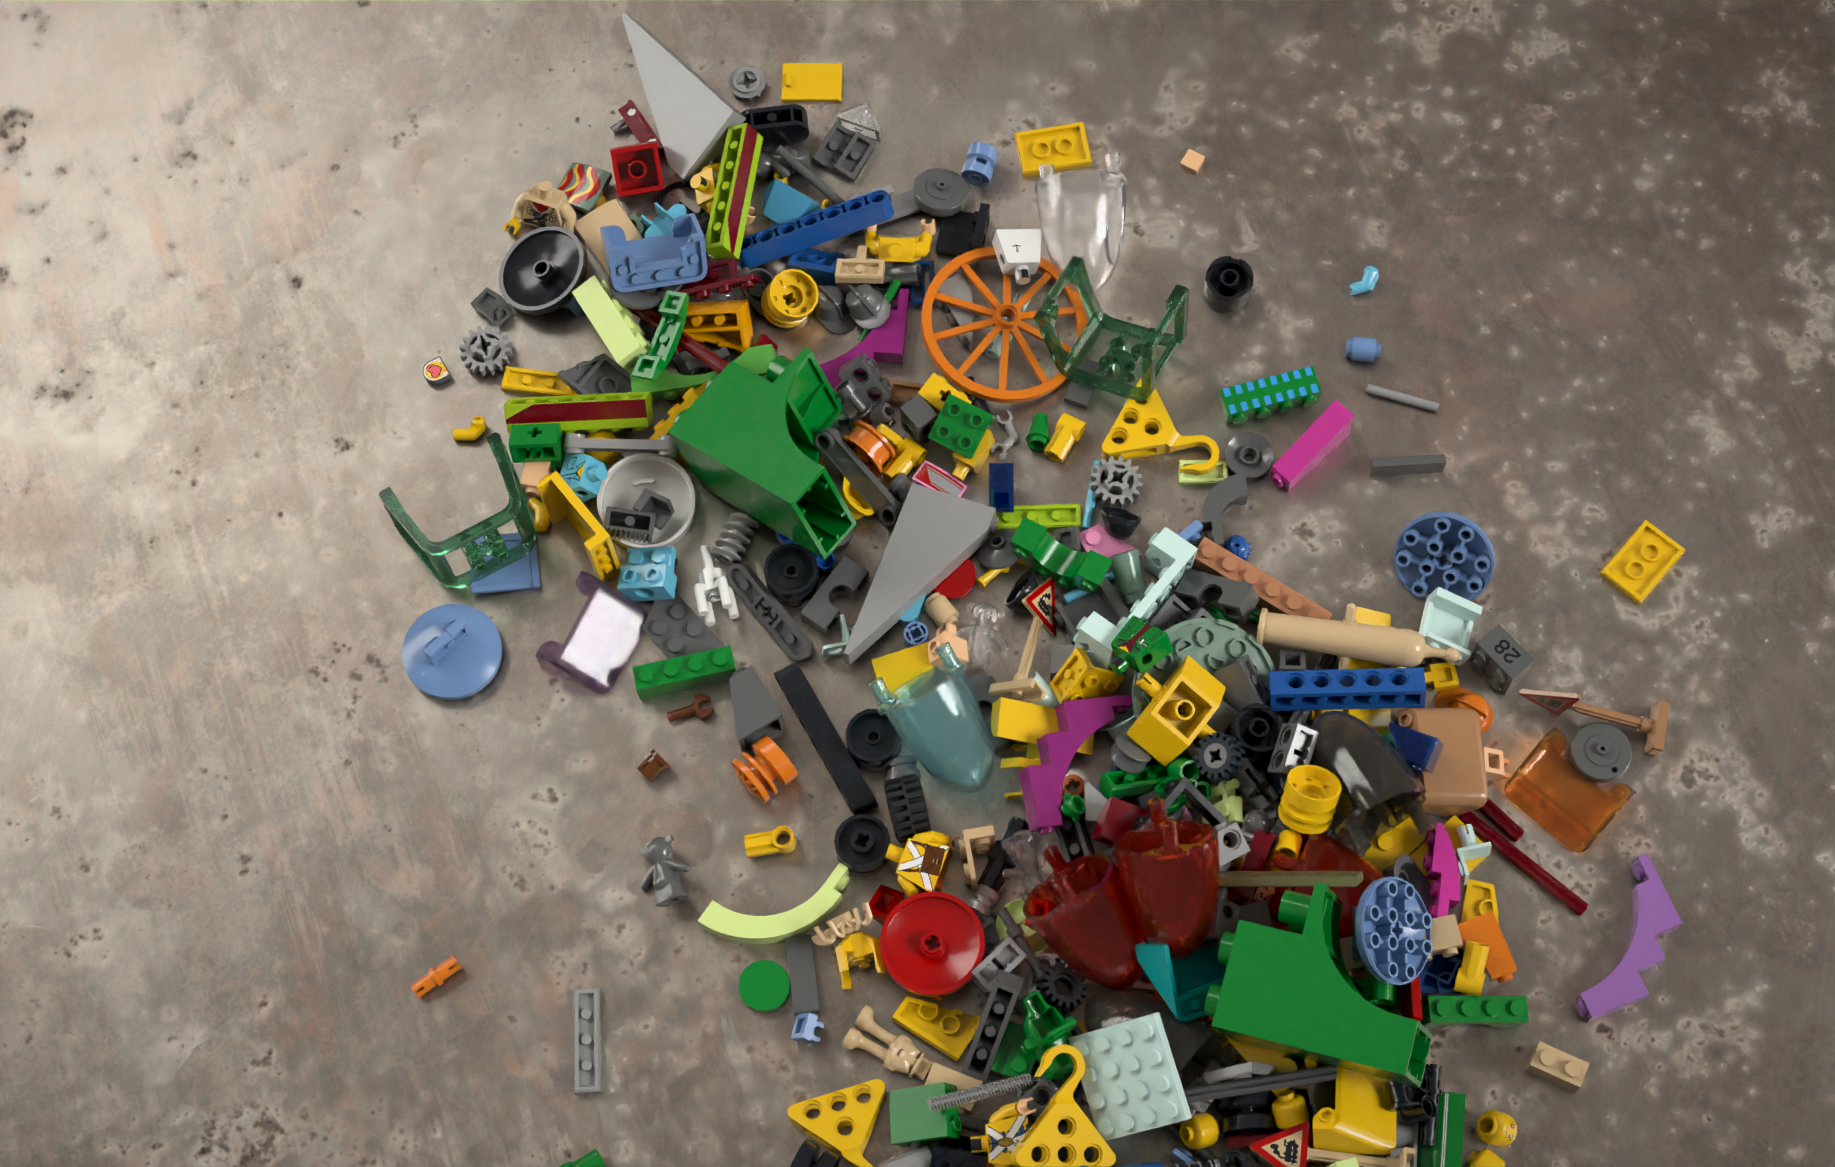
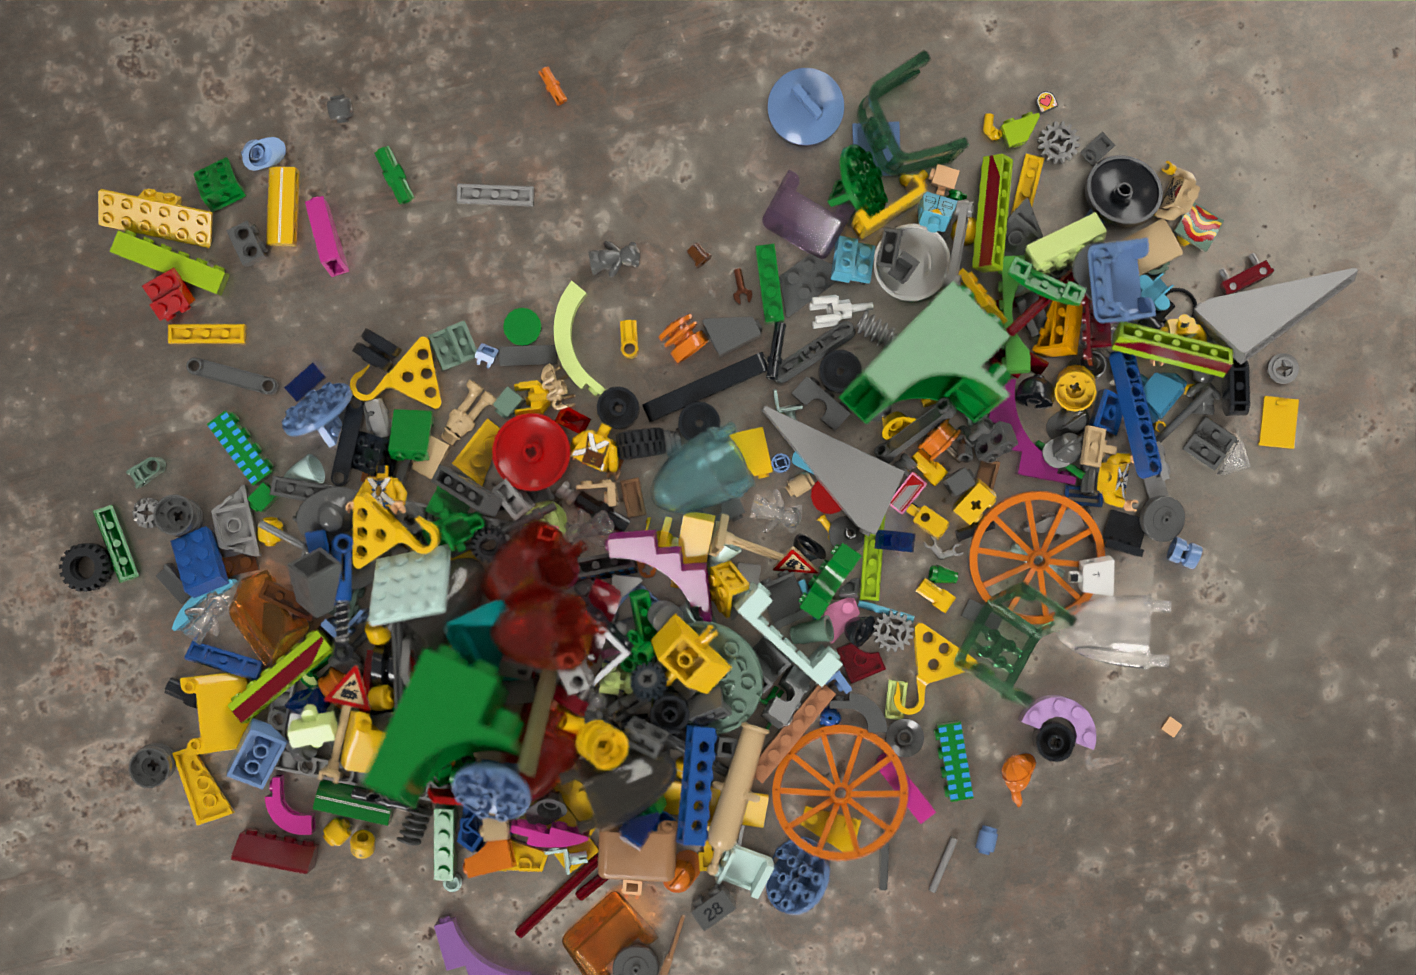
camera: 90 degrees right, 20 degrees up
green brick [508,423,564,463] -> none
red brick [610,141,665,197] -> none
yellow tile [876,423,904,449] -> none
light grey axle [927,1073,1033,1113] -> none
green bracket [928,394,995,459] -> none
light nougat brick [928,622,969,673] -> none
yellow tile [1014,122,1092,177] -> none
green plate [1061,793,1085,822] -> none
green torso [1110,615,1174,675] -> none
medium azure arm [1349,266,1379,295] -> none
yellow piece [1454,940,1490,997] -> none
tan brick [1525,1041,1590,1093] -> none
none -> dark grey piece [397,803,432,846]
none -> sand green slope [427,320,477,372]
none -> light aqua plate [443,873,462,892]
none -> sand green brick [492,387,526,419]
none -> medium nougat tile [620,477,647,518]
none -> black pin [766,322,786,380]
none -> orange wheel [772,725,909,861]
none -> yellow wing [801,805,861,852]
none -> green bracket [827,144,888,219]
none -> dark red tile [836,642,886,684]
none -> lime slope [999,112,1040,150]
none -> orange piece [1002,753,1036,807]
none -> black cylinder [1015,374,1055,409]
none -> lavender brick [1018,695,1096,750]

